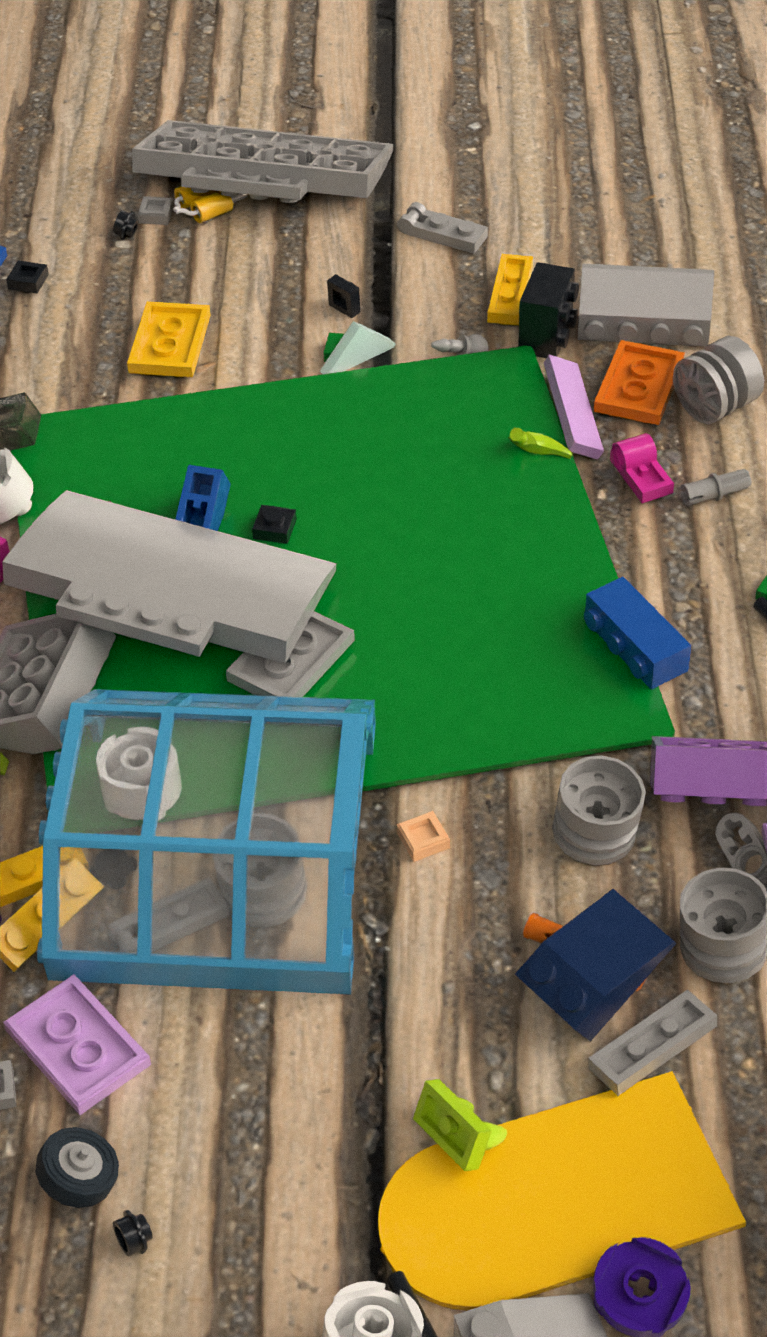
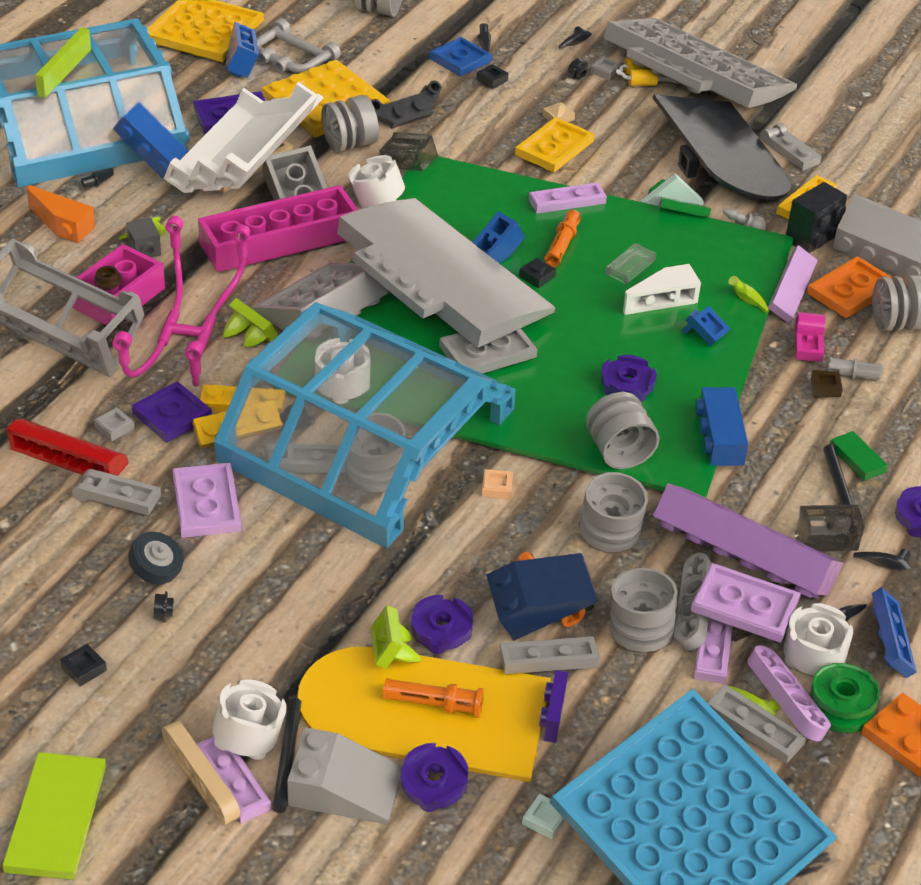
camera: 25 degrees right, 5 degrees down
none -> orange pin [383,678,484,718]
none -> dark purple plate [411,595,473,654]
none -> lavender tile [529,182,607,214]
none -> dark purple plate [539,670,568,743]
none -> tan tile [543,102,575,122]
none -> orange pin [544,210,581,267]
none -> black bar [559,26,592,49]
none -> light grey wheel [585,392,660,469]
none -> dark purple plate [601,355,657,402]
none -> clear tile [605,243,656,284]
none -> white slope [623,264,701,315]
none -> piece [652,94,791,200]
none -> green tile [659,196,711,218]
none -> blue bracket [682,306,730,347]
none -> dark brown plate [811,370,843,397]

